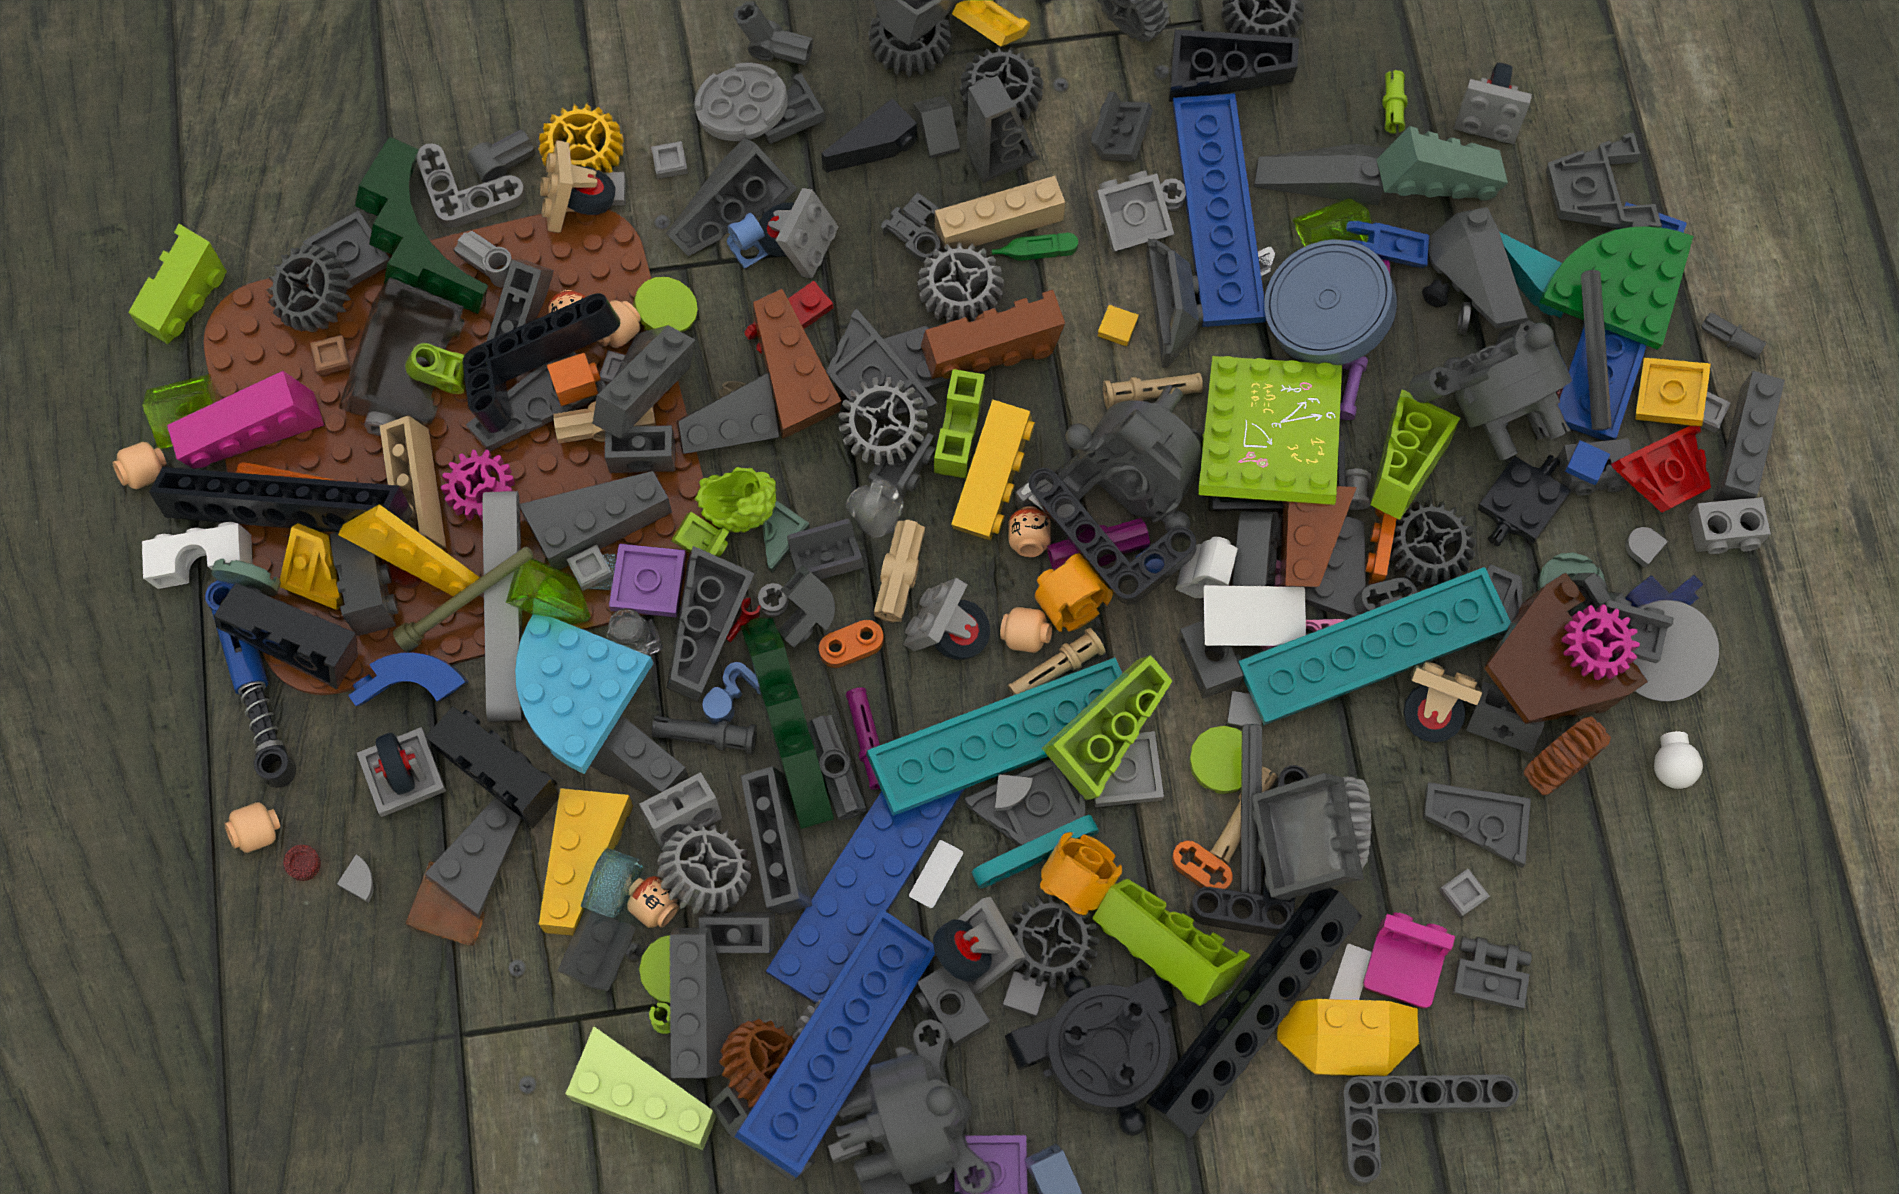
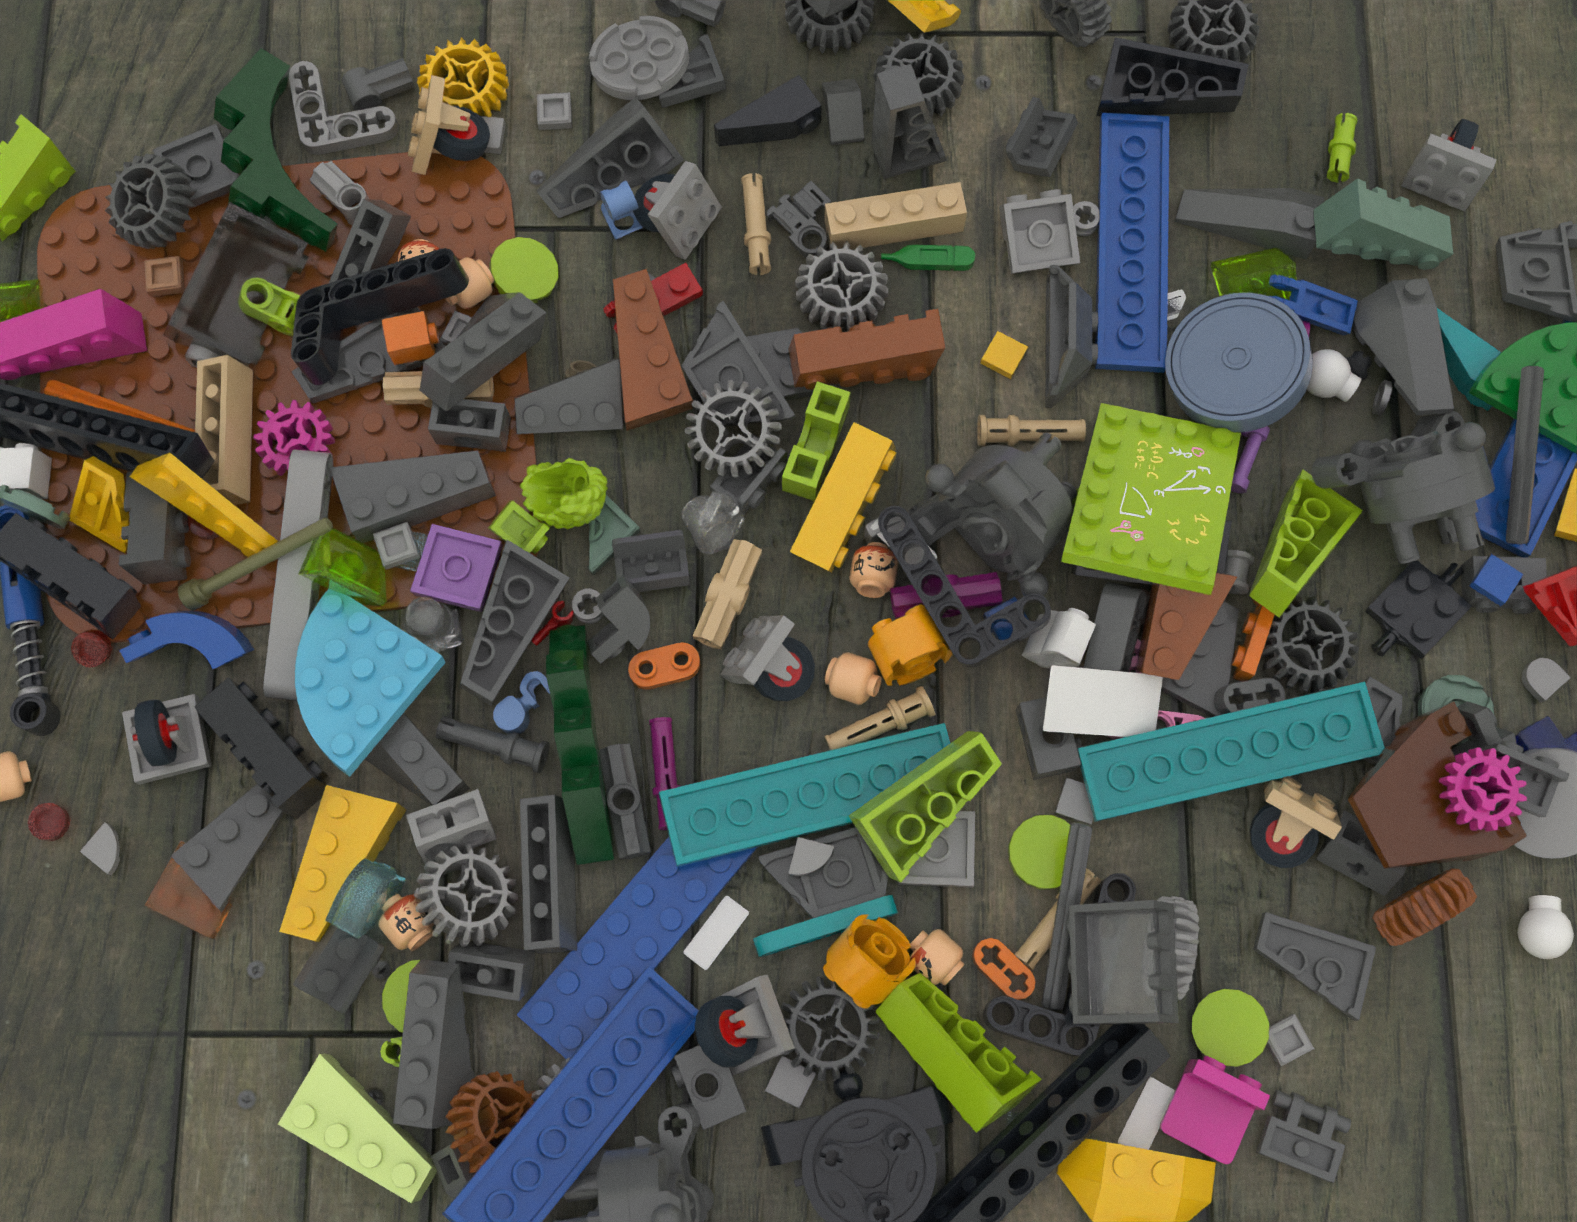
camera: 10 degrees right, 5 degrees up
none -> clear red tile [71,629,112,667]
none -> tan pin [741,173,771,275]
none -> light nougat head [910,929,964,986]
none -> lime tile [1192,989,1269,1067]
none -> white piece [1307,349,1361,402]

